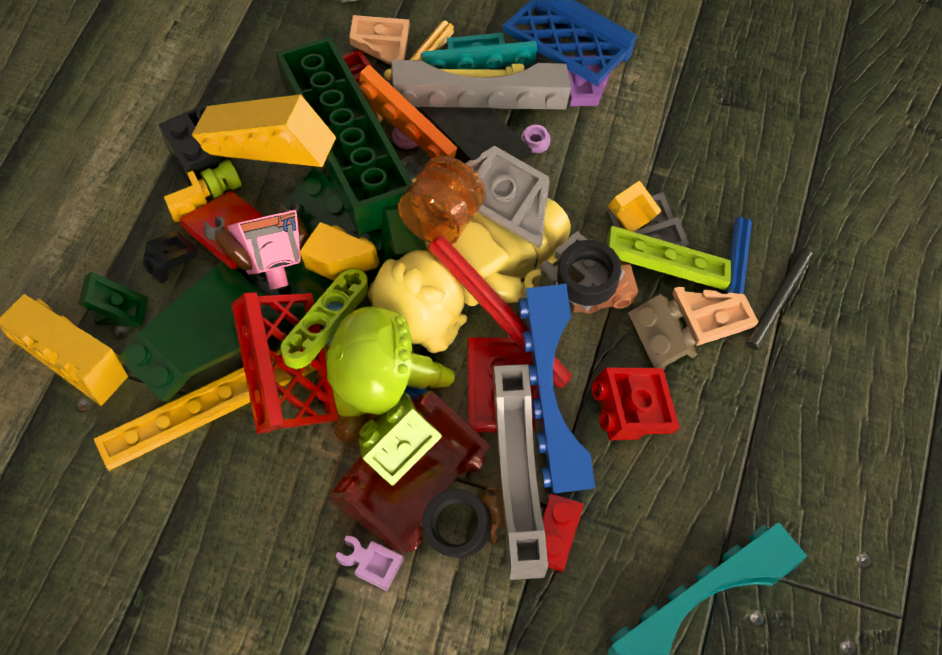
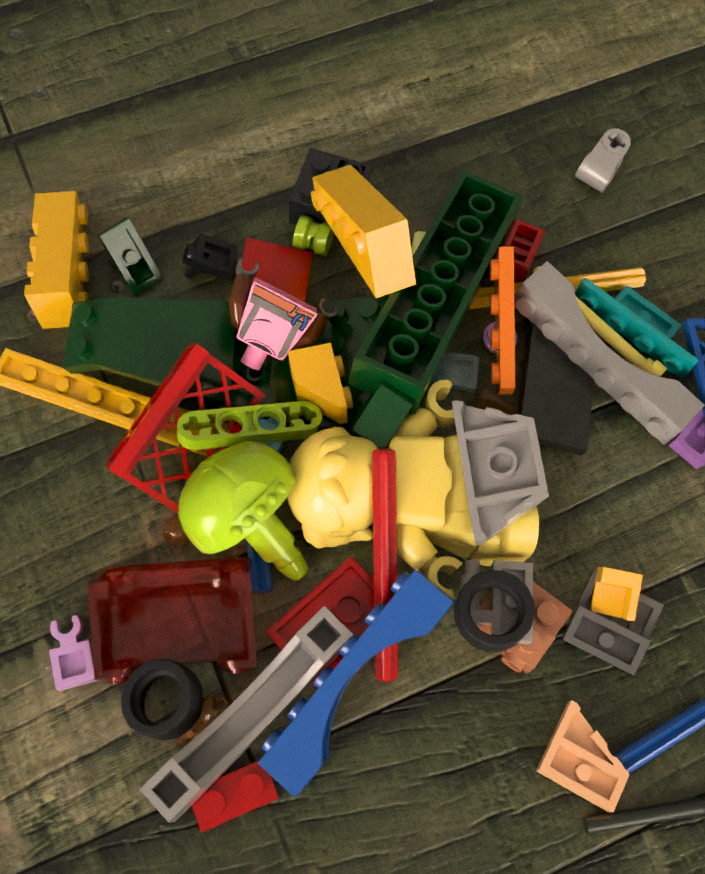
camera: 45 degrees right, 5 degrees up
yellow bracket [164,170,210,223] -> none
light nougat wing [349,15,410,65] -> none
bracket [358,392,442,486] -> none
clear orange wheel [398,156,486,244] -> none
lavender plate [521,125,550,154] -> none
red plate [592,368,680,440] -> none
lime plate [607,226,731,291] -> none
dark tan bracket [628,294,698,368] -> none

